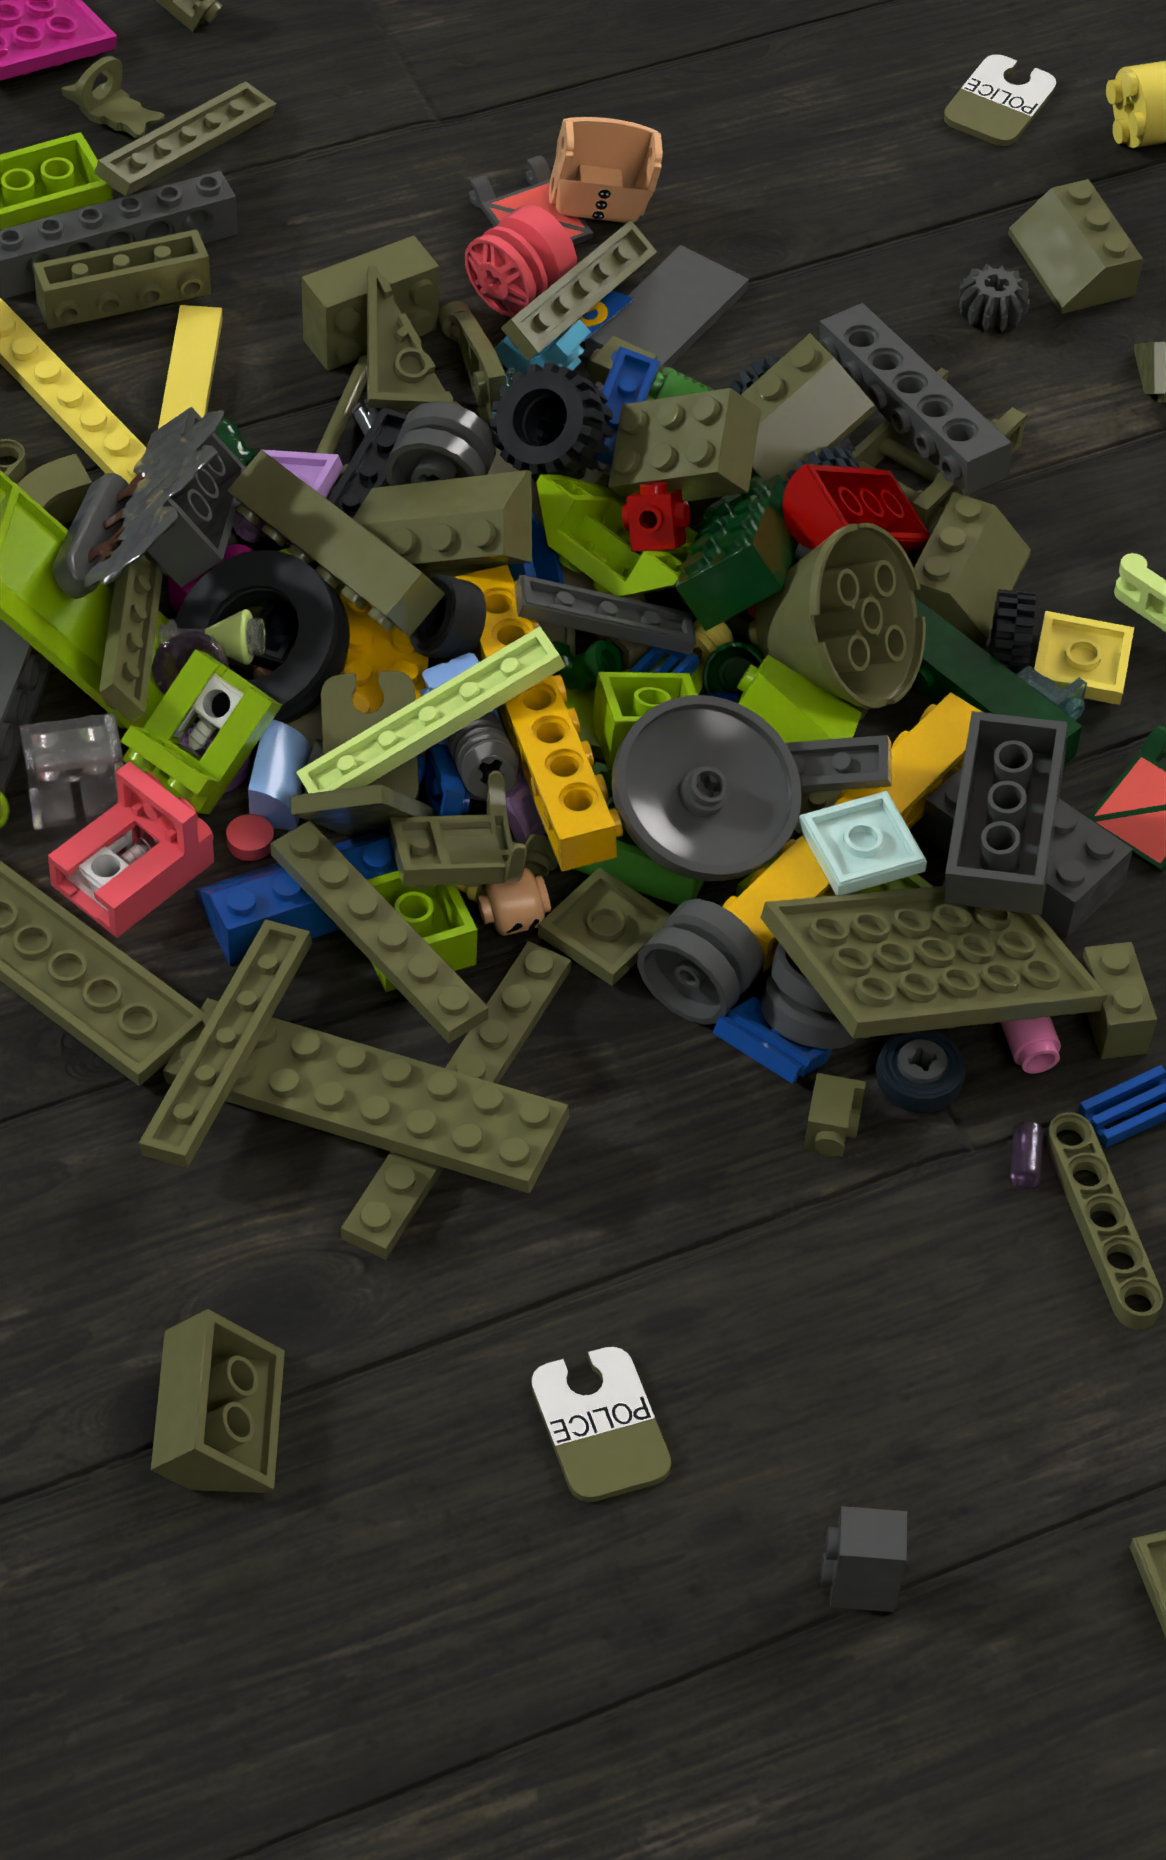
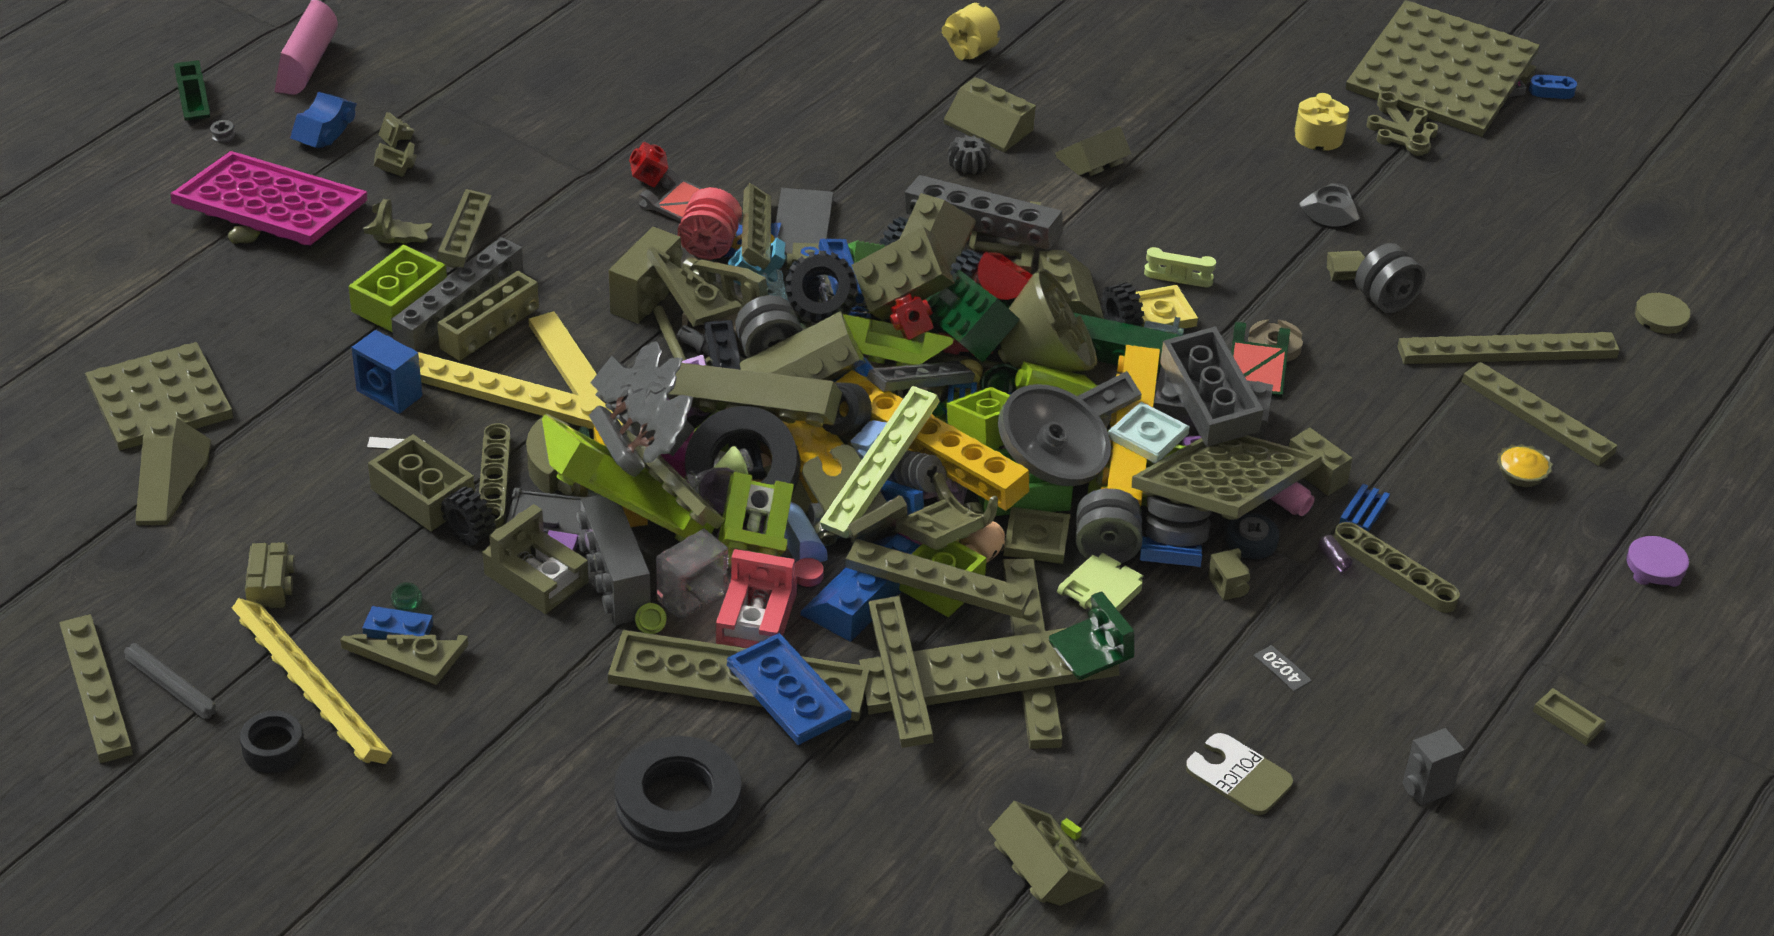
camera: 30 degrees left, 10 degrees down
light nougat piece [549,117,663,223] -> none
piece [944,55,1056,146] -> none
none -> red brick [629,142,668,188]
none -> blue tile [727,633,852,745]
none -> dark green bracket [1049,591,1135,680]
none -> yellowish green plate [1057,553,1143,612]
none -> lime piece [1061,818,1082,841]
none -> dark grey sticker [1253,645,1312,691]

